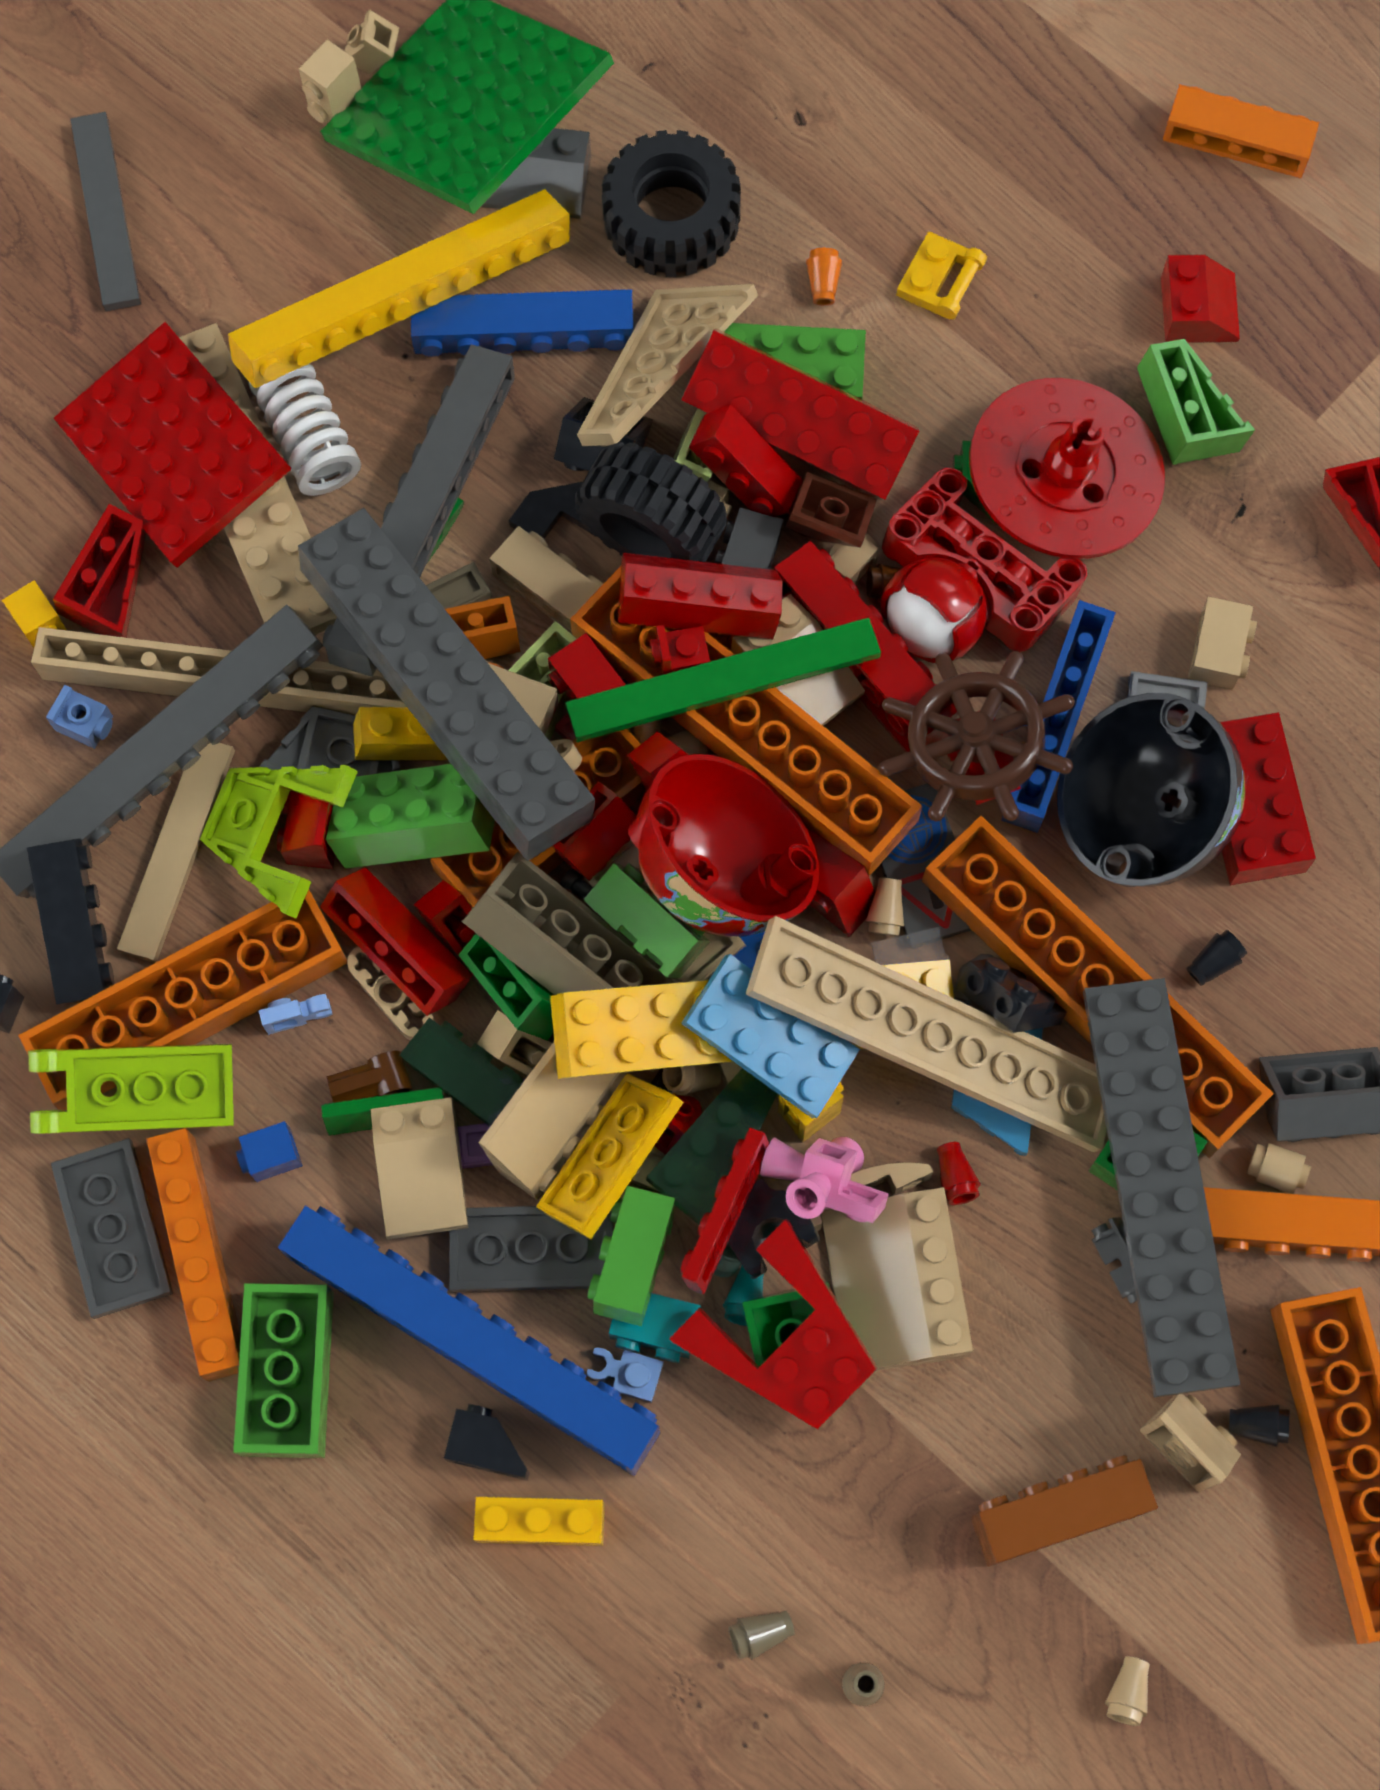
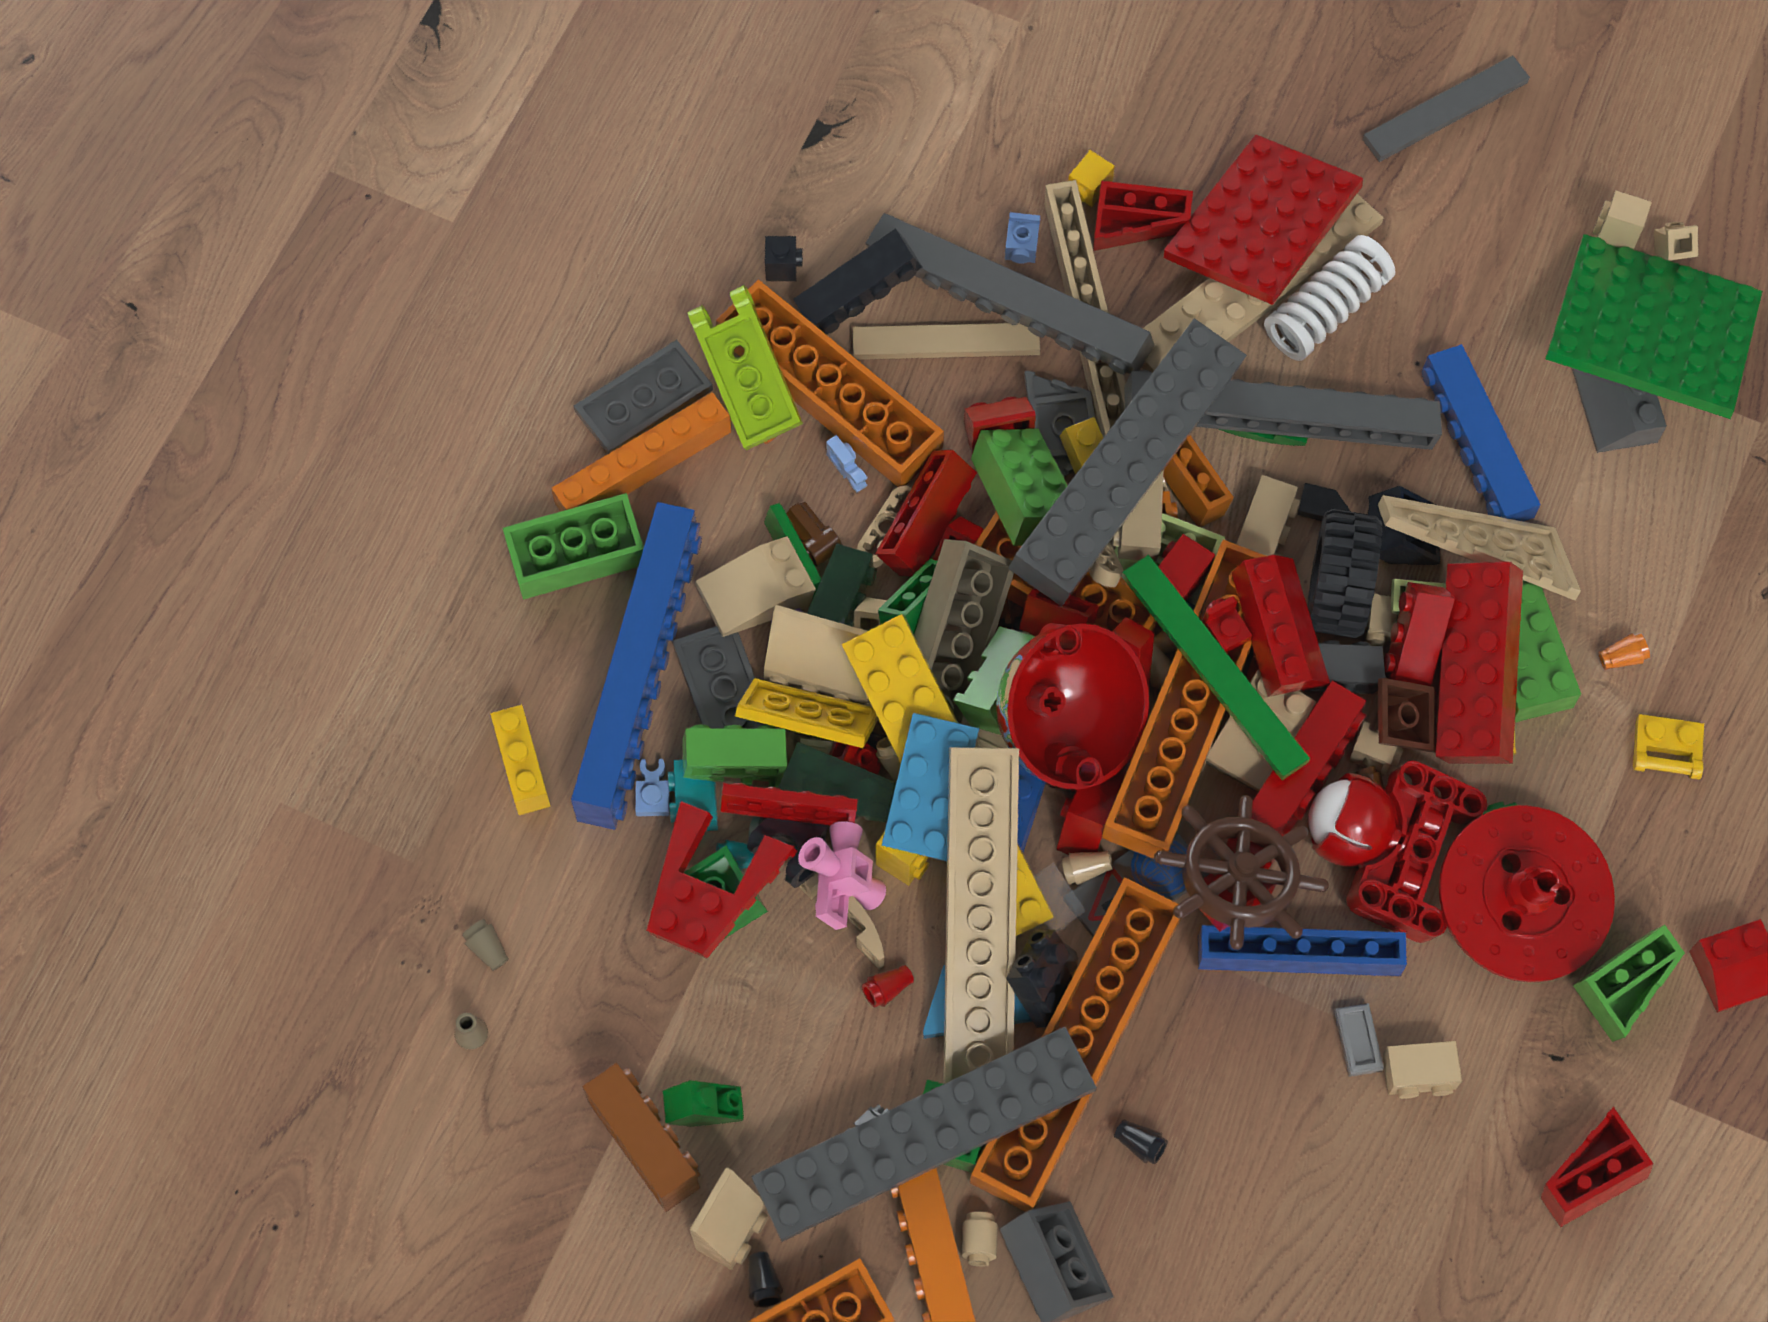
camera: 70 degrees right, 5 degrees down
lime wing [199,765,358,919] -> none
yellow brick [228,189,570,388] -> none
blue brick [236,1121,303,1182] -> none
dark tan tile [426,562,492,609] -> none
black slope [444,1404,530,1481] -> none
black tyre [602,130,741,277] -> none
tan slope [821,1187,973,1371] -> none
black piece [1057,693,1245,887] -> none
tan cone [1105,1657,1150,1726] -> none
red brick [1220,712,1316,886] -> none
none -> green slope [663,1080,744,1127]

